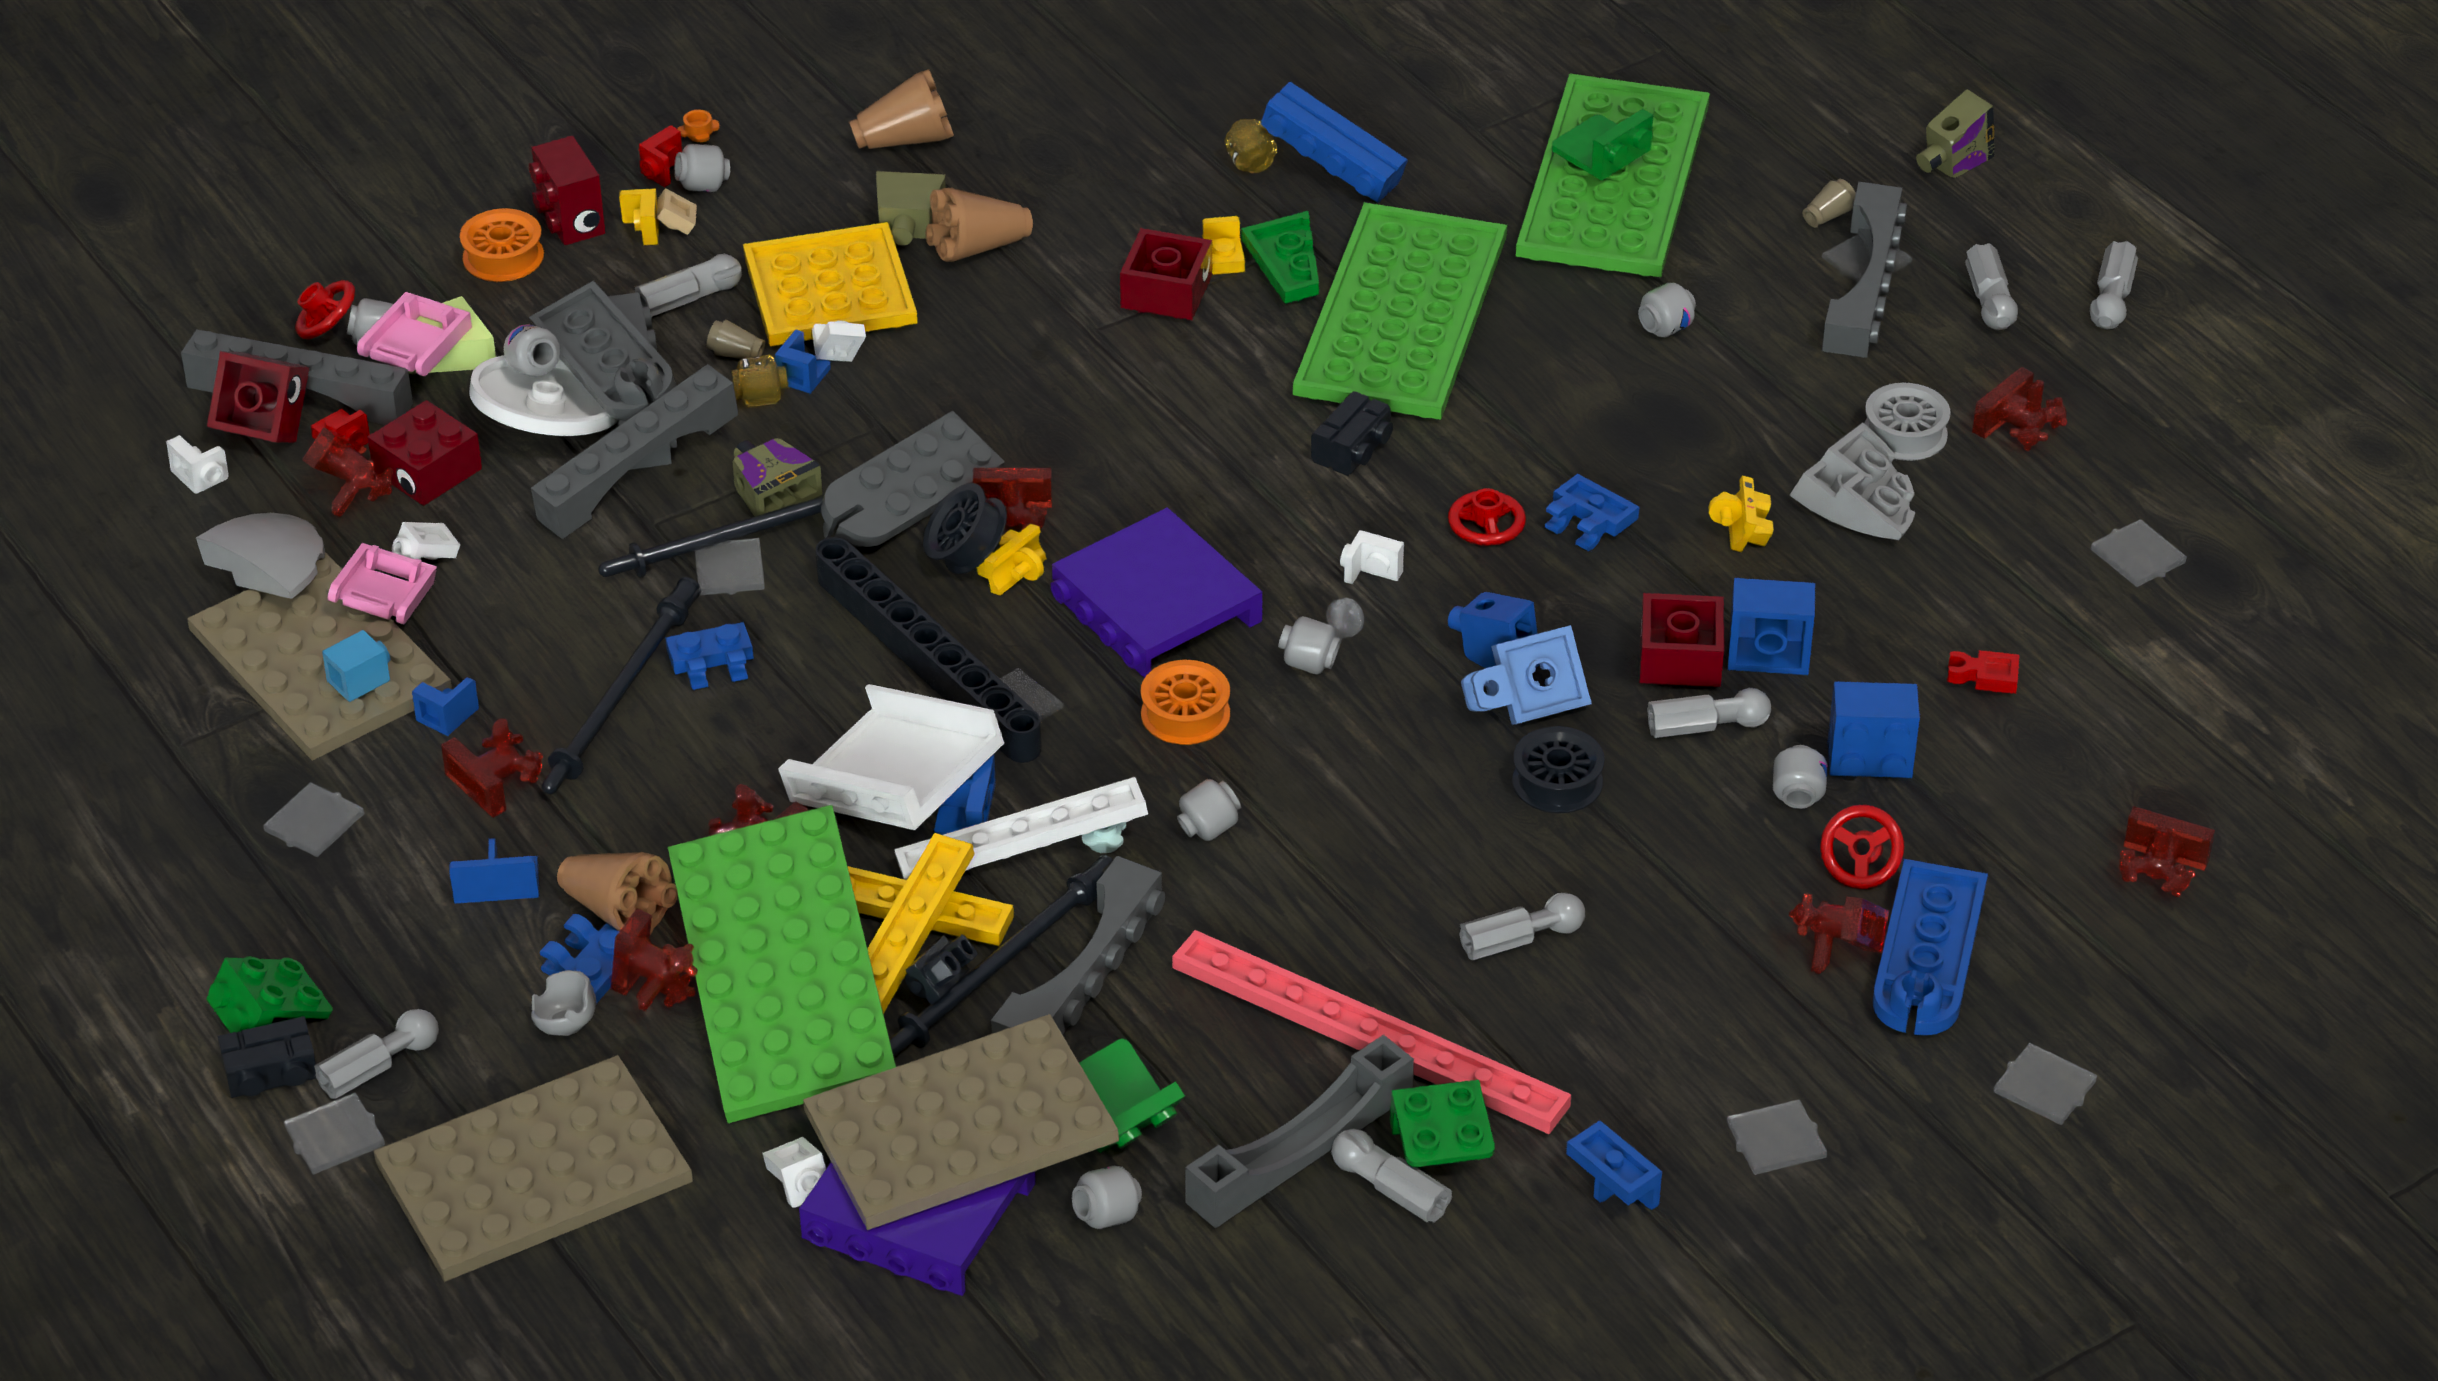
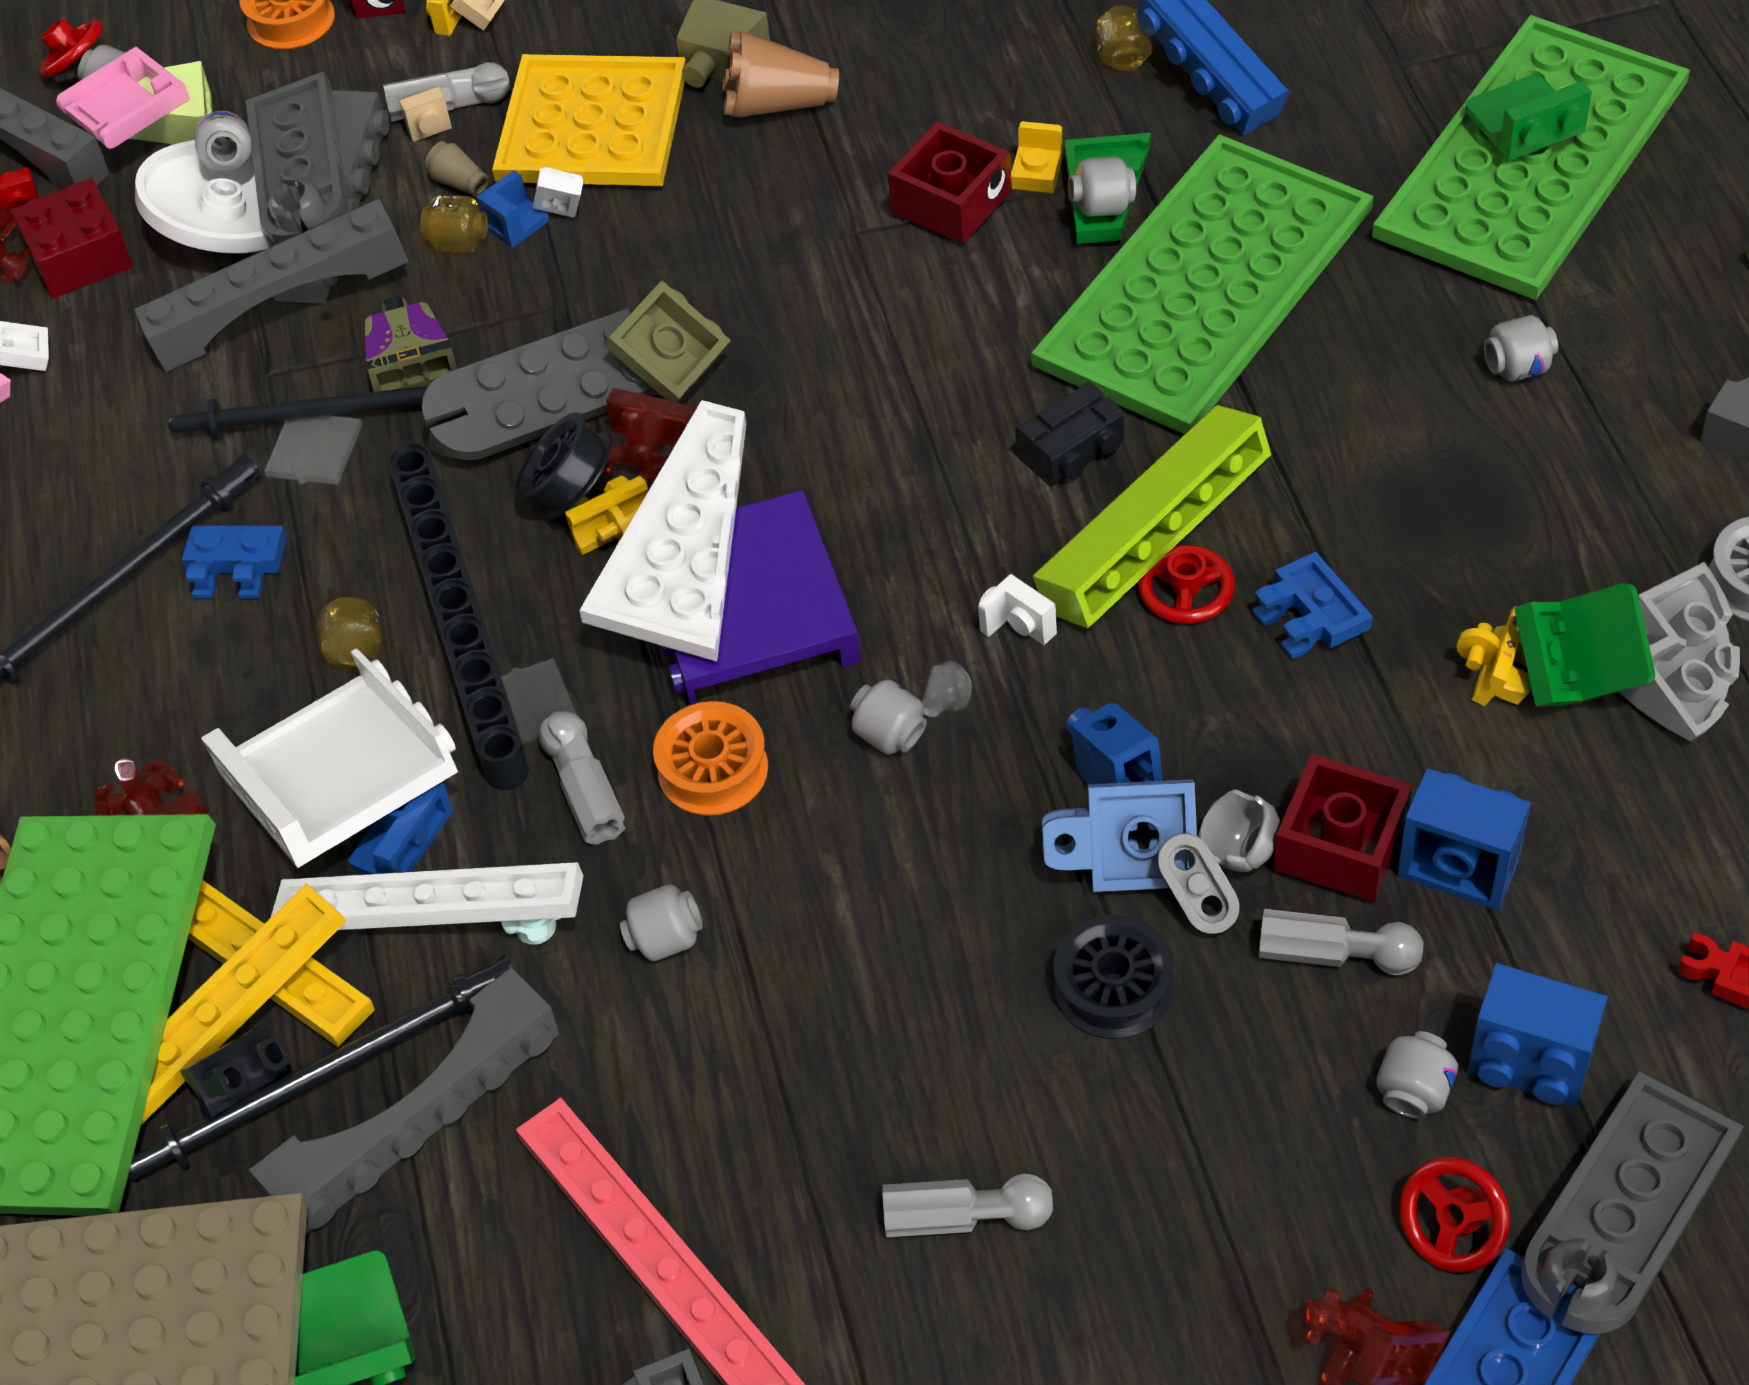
camera: 25 degrees right, 10 degrees up
none -> clear yellow head [317,596,382,669]
none -> tan plate [399,86,452,142]
none -> light grey piece [539,711,626,845]
none -> white wing [579,400,746,661]
none -> olive plate [603,280,731,406]
none -> lime brick [1033,405,1272,628]
none -> light grey head [1068,157,1136,217]
none -> light grey plate [1157,833,1239,934]
none -> light grey hair [1198,790,1281,872]
none -> green bracket [1514,583,1655,707]
none -> dark grey plate [1521,1071,1744,1334]

